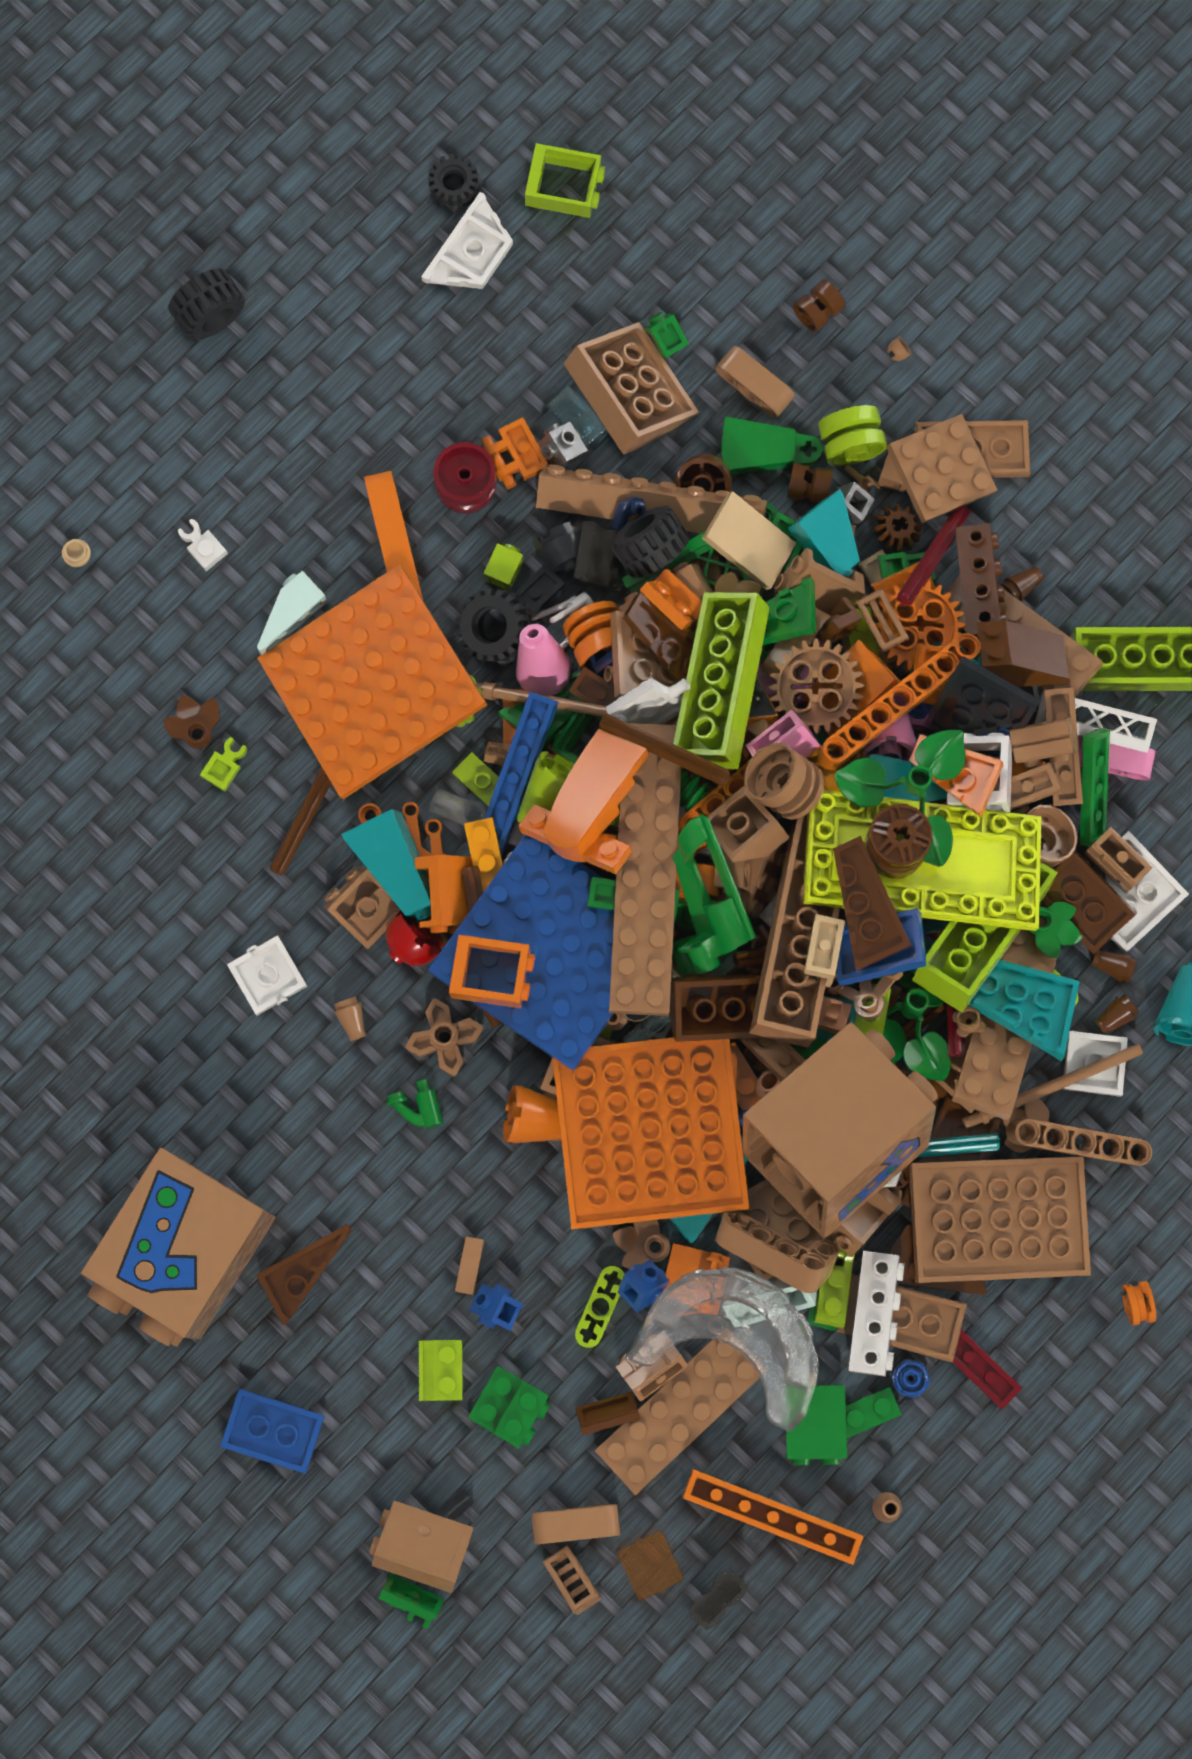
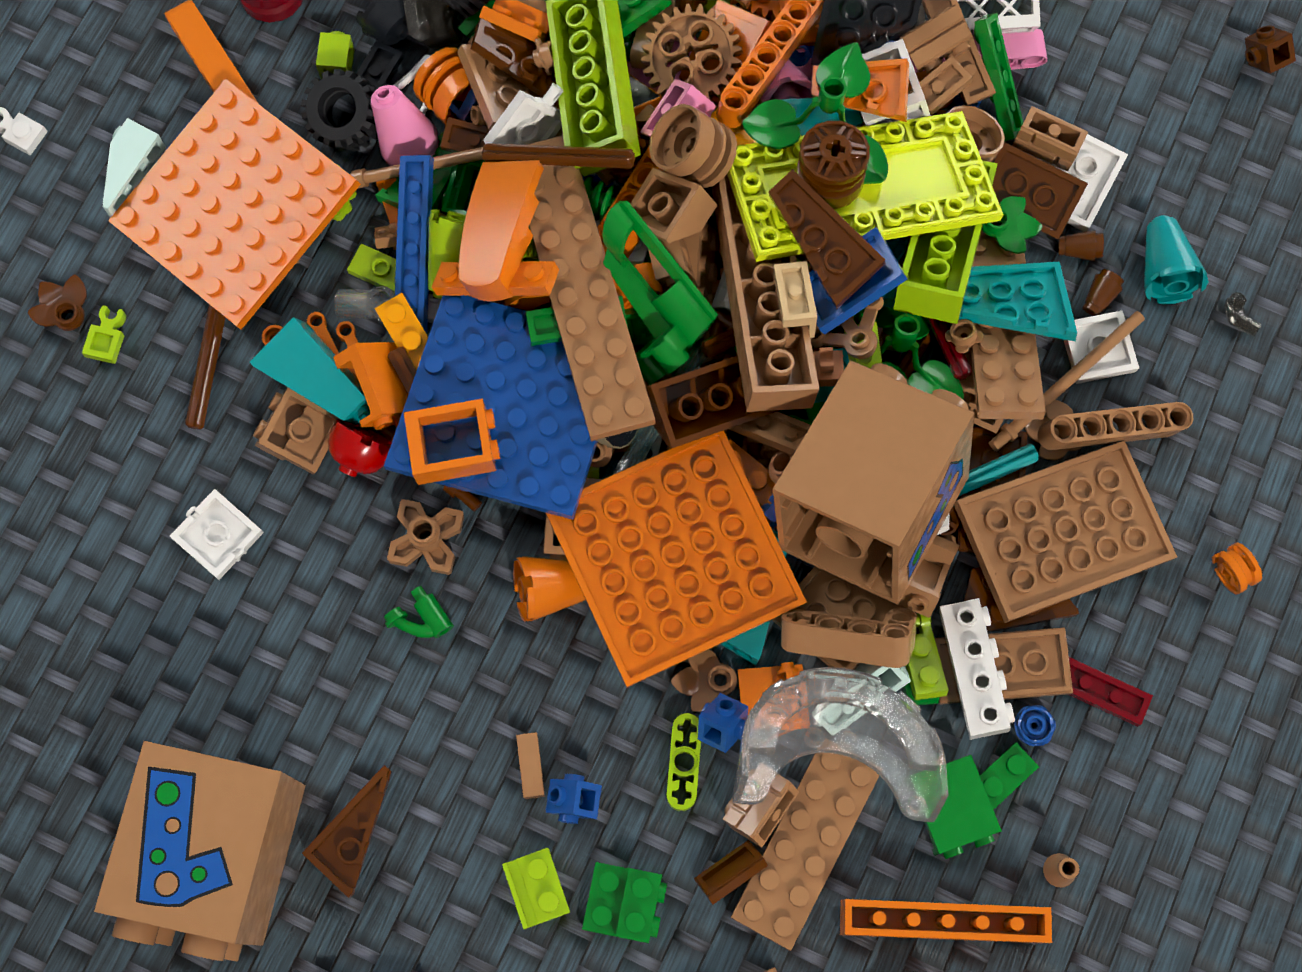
camera: 20 degrees left, 5 degrees down
medium nougat cone [334,996,367,1041] -> none
none -> medium nougat plate [533,38,554,76]

